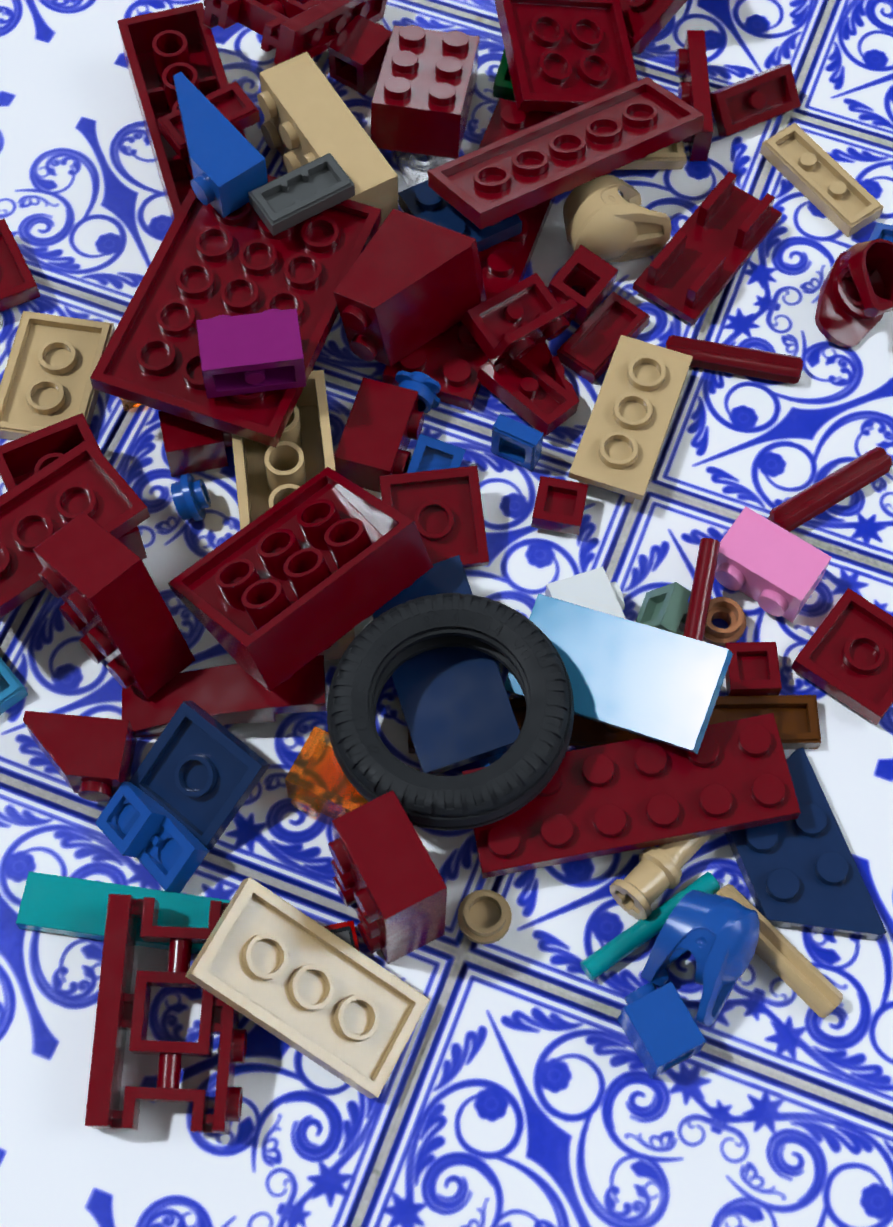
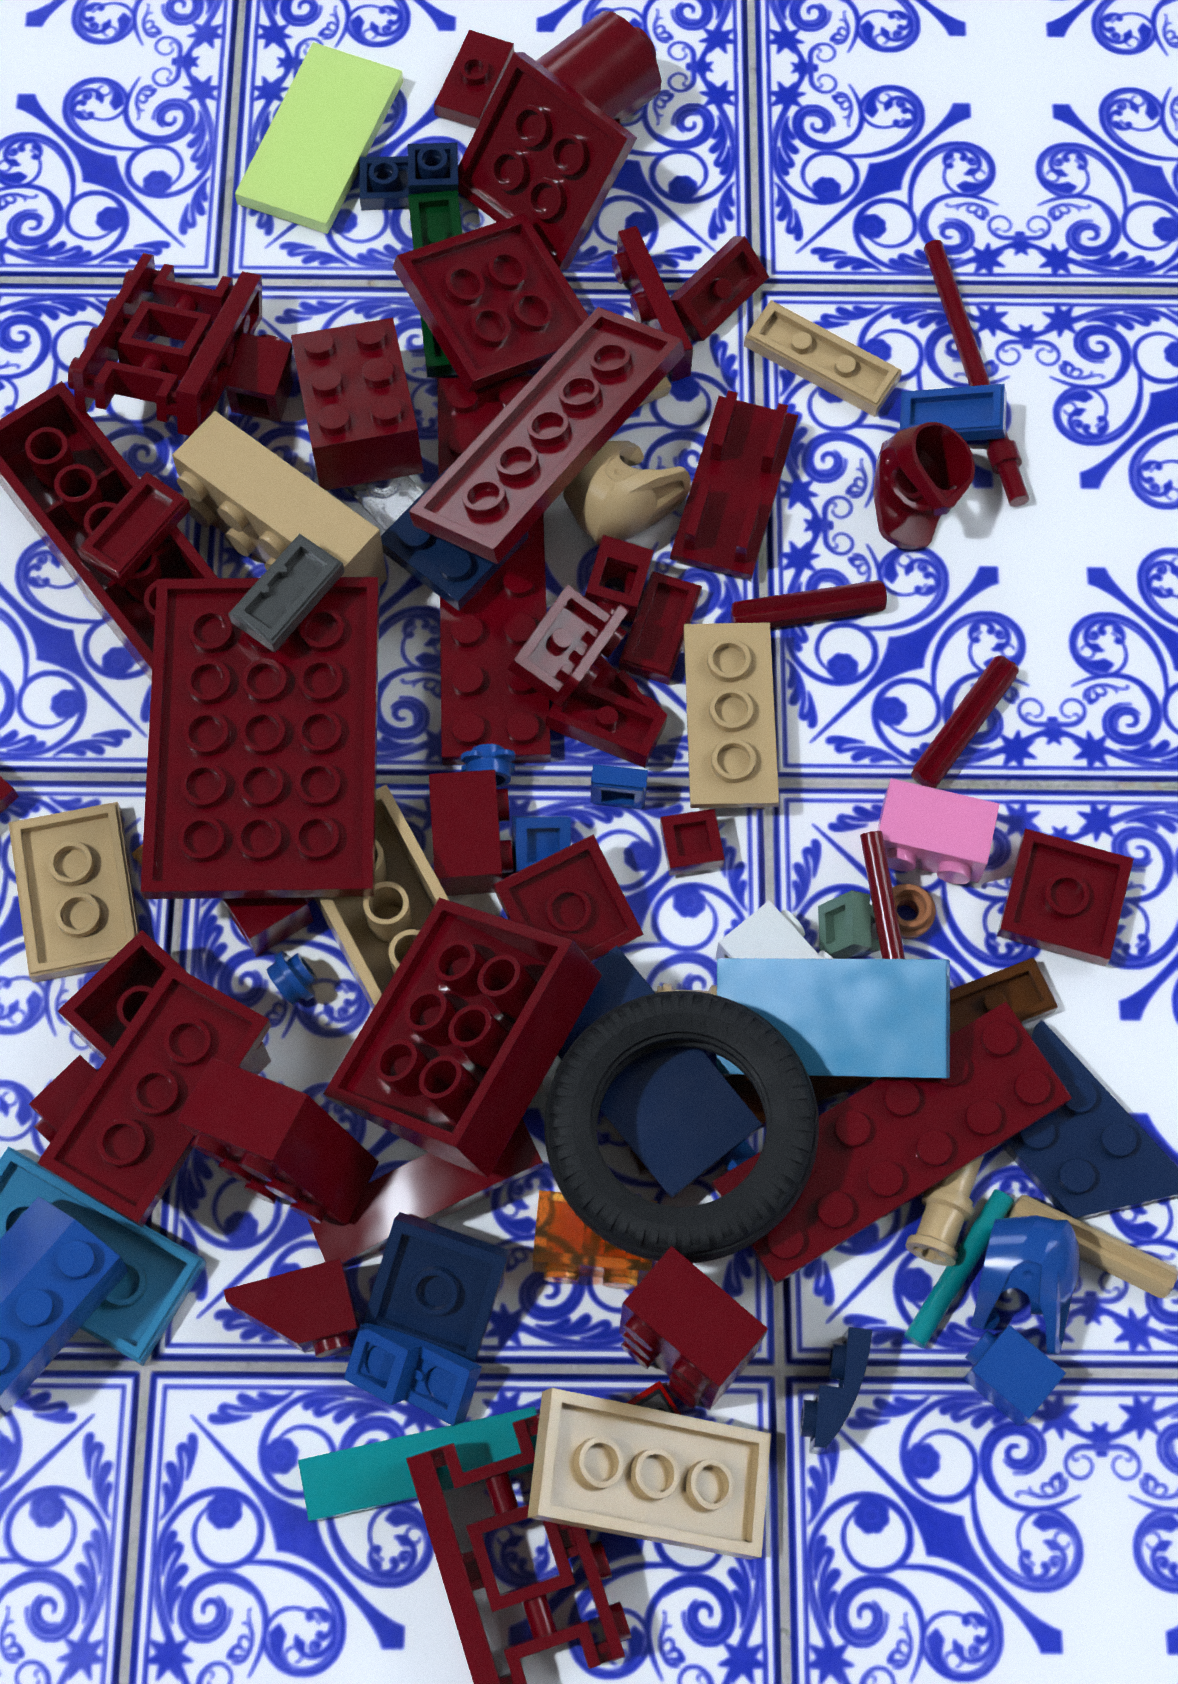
camera: 20 degrees left, 5 degrees up
blue slope [173,71,268,218] -> none
magenta brick [196,308,306,398] -> none
dark red slope [333,208,487,367] -> none
tan plate [457,890,512,944] -> none
dark red plate [724,642,782,696] -> none
none -> dark blue slope [800,1327,872,1455]

